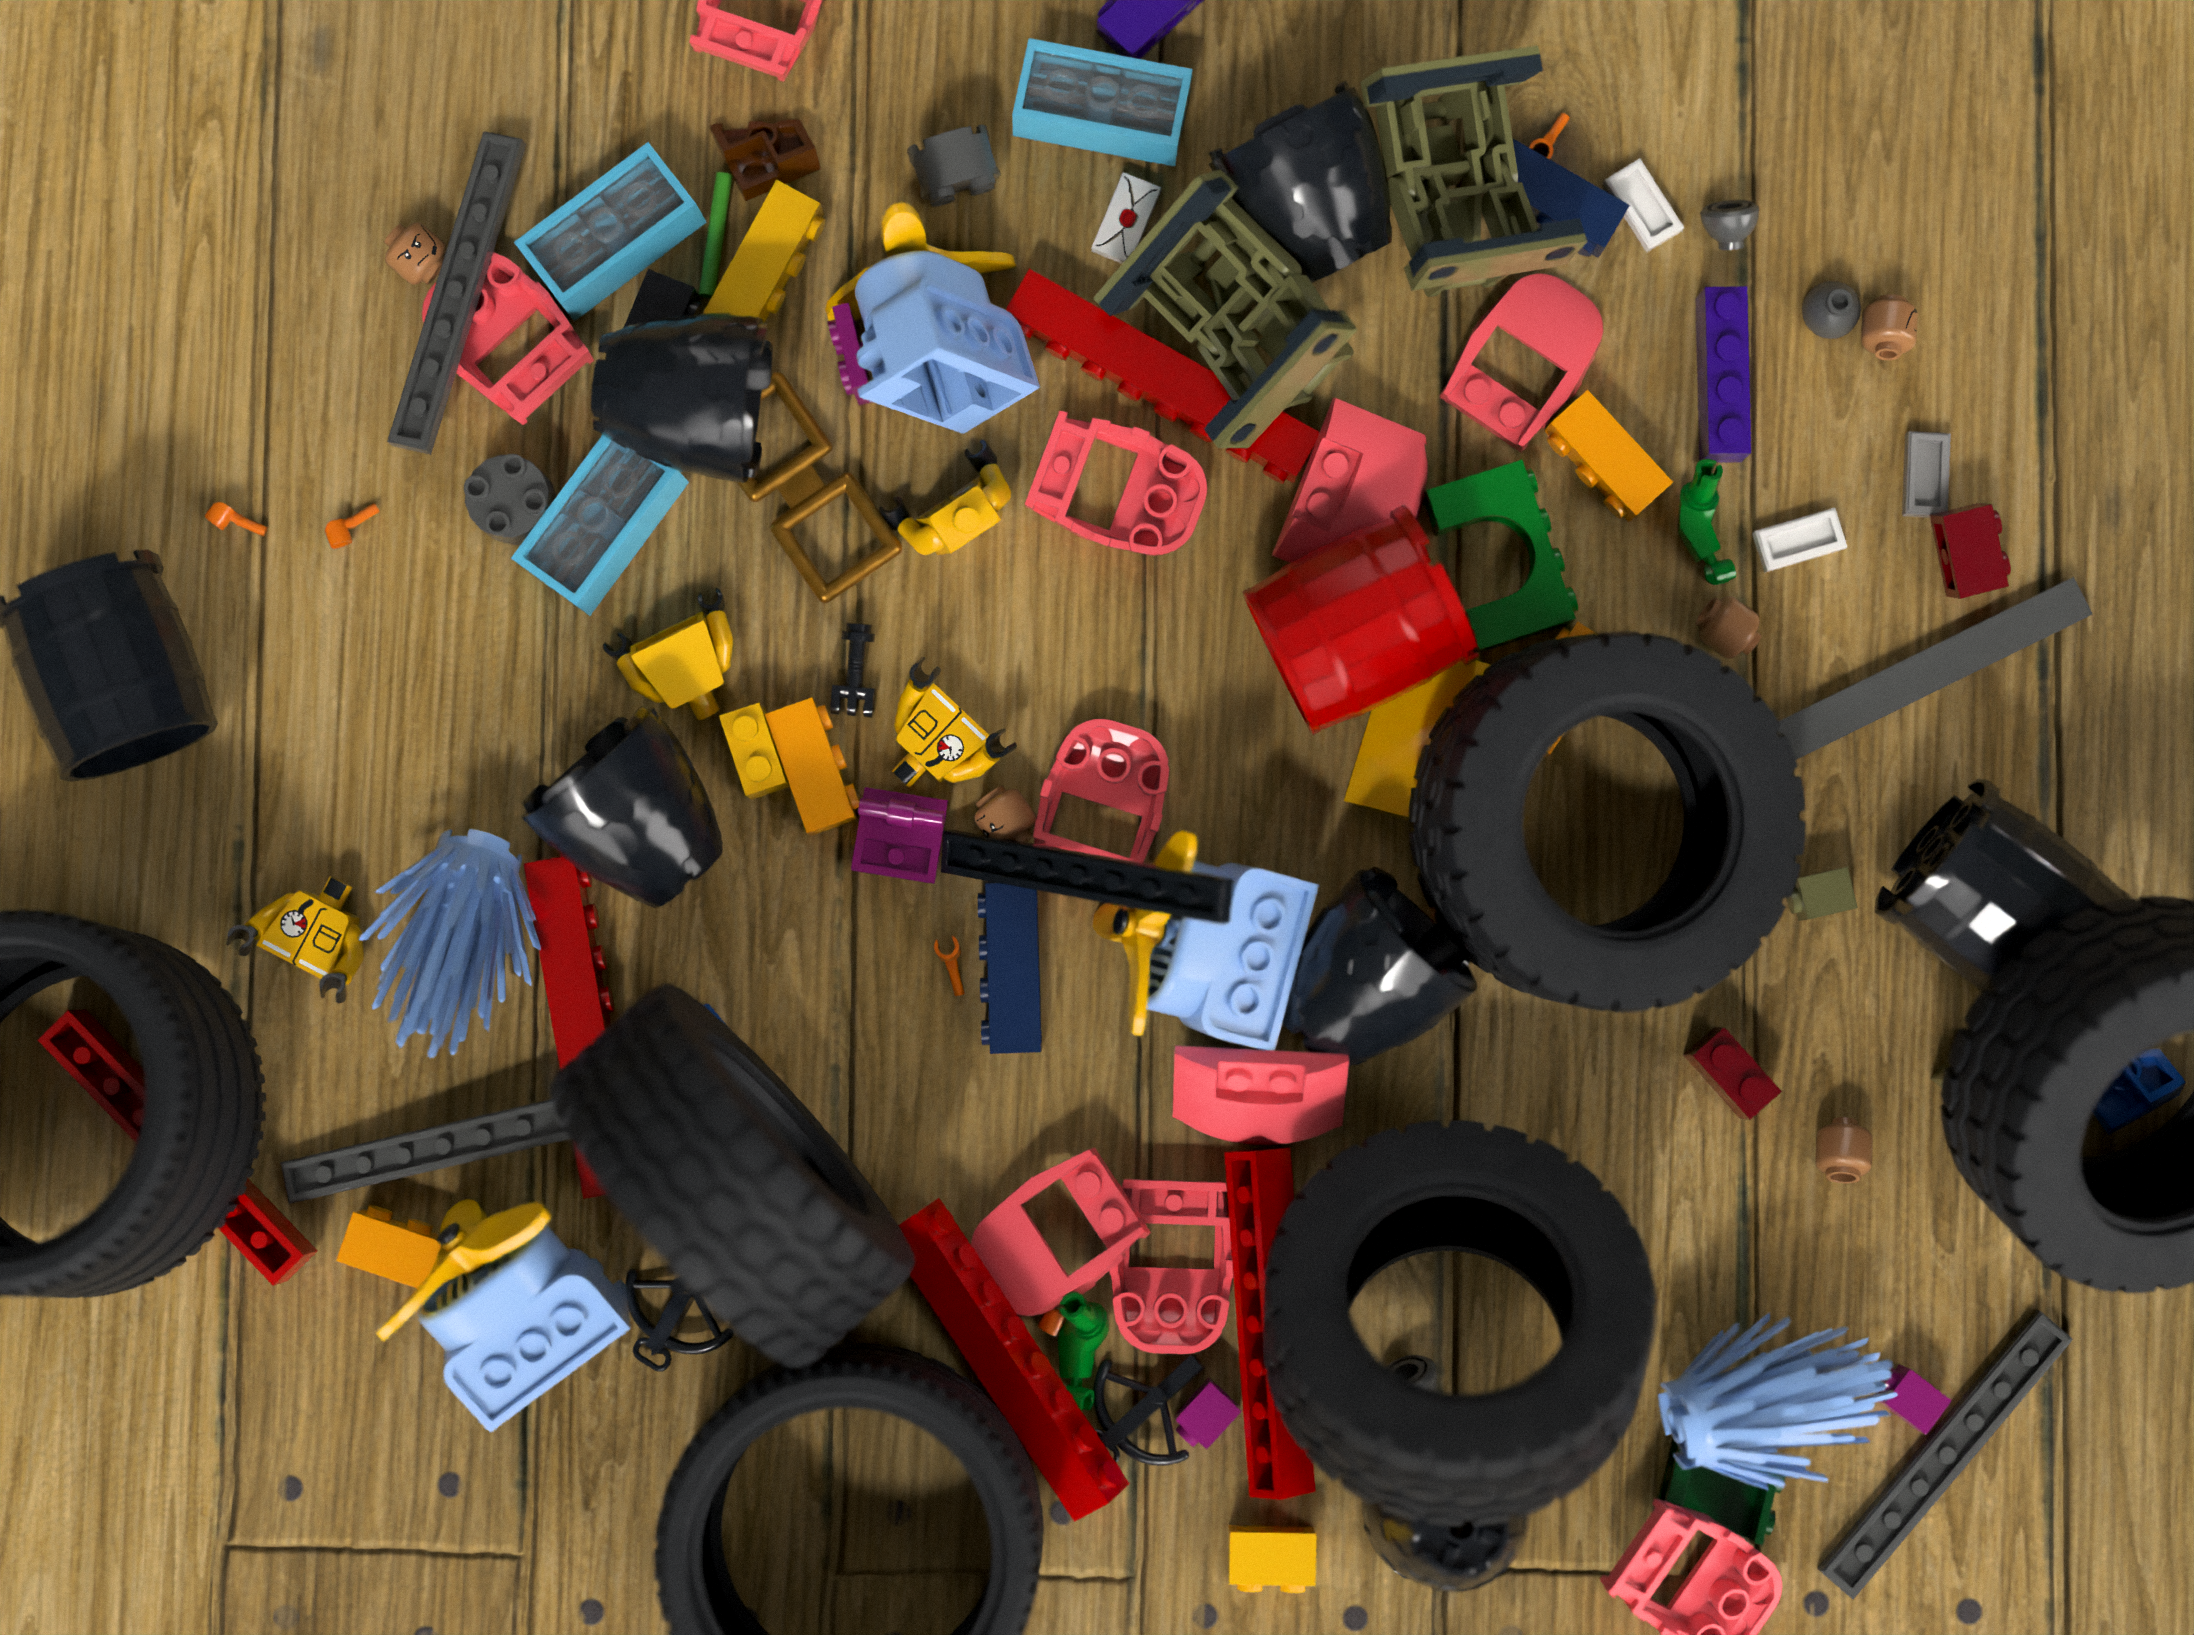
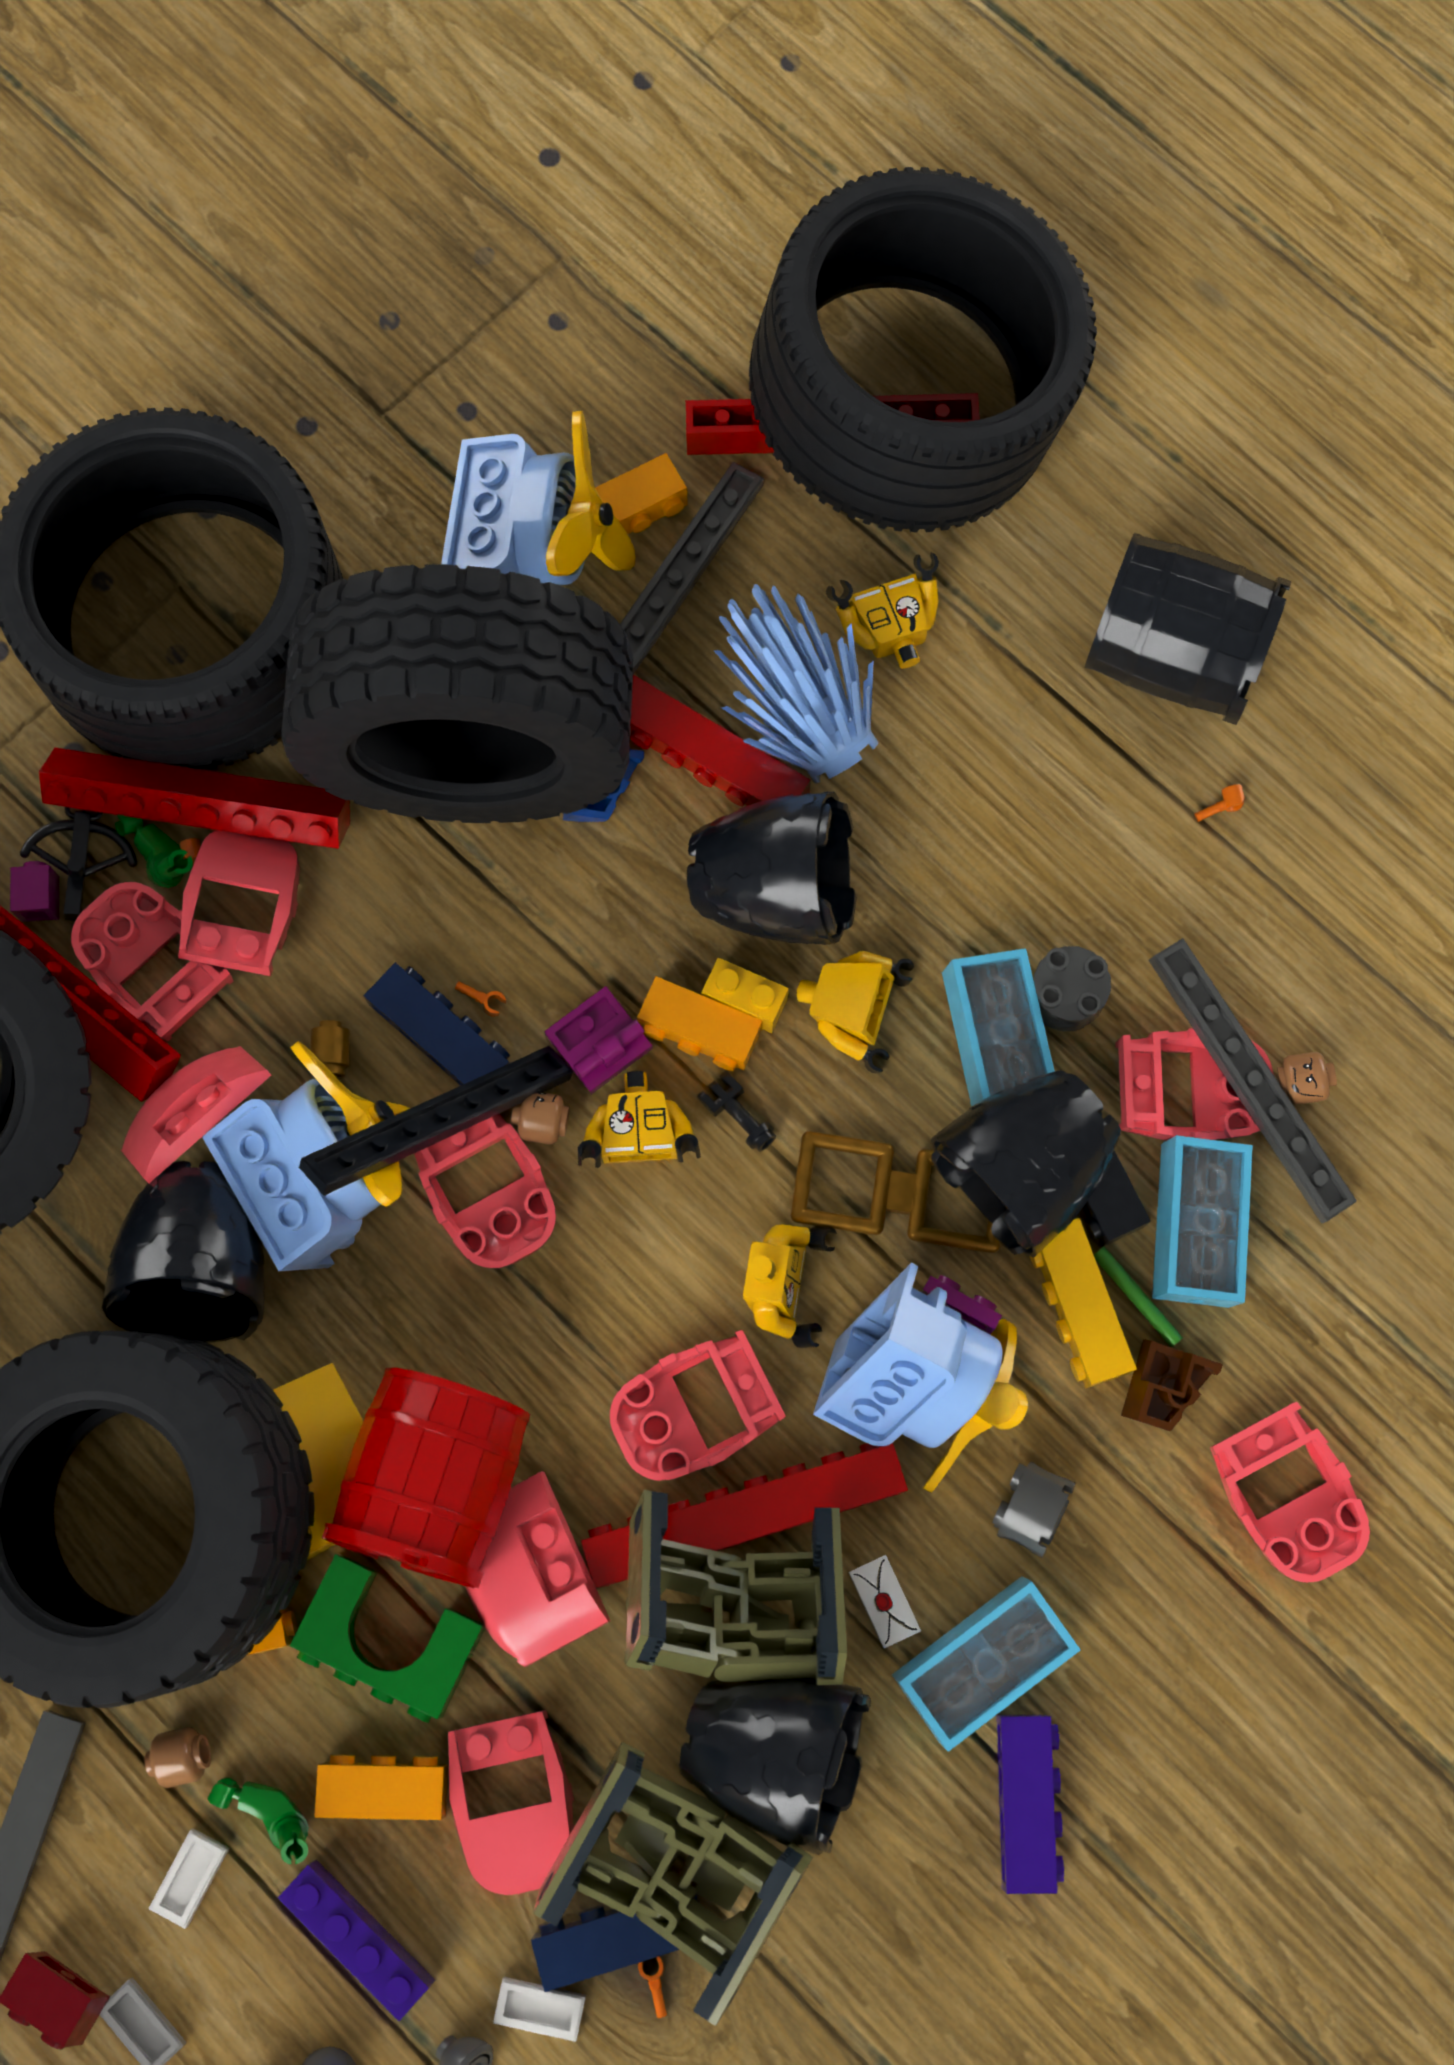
camera: 130 degrees right, 10 degrees down
orange hand [325,503,380,549] -> none
none -> pearl gold brick [310,1020,350,1078]

